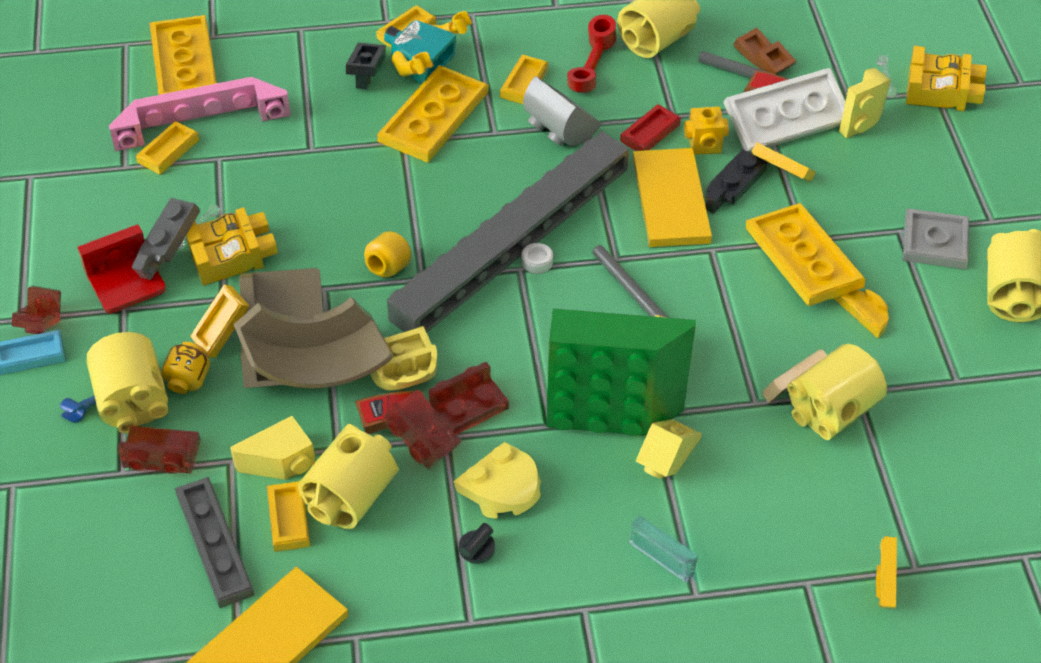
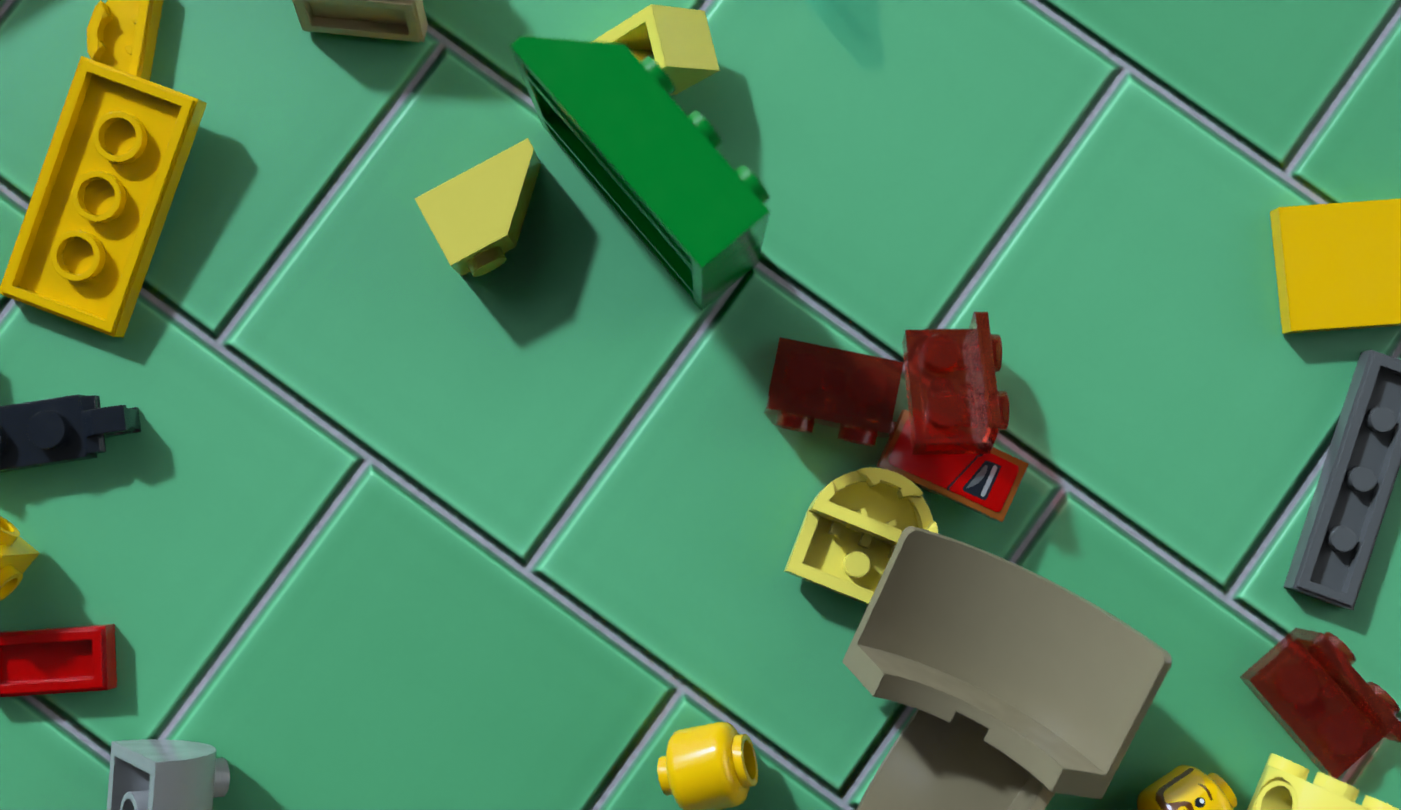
camera: 135 degrees left, 35 degrees up
light yellow slope [230,416,315,480] -> none
yellow tile [267,481,310,552] -> none
light yellow cylinder [298,424,399,529] -> none
dark grey brick [387,131,629,333] -> none
light yellow slope [453,442,541,519] -> none
black plate [459,523,495,564] -> none
white tile [521,243,553,274] -> none
dark grey bar [592,245,668,318] -> none
yellow tile [633,148,712,247] -> none

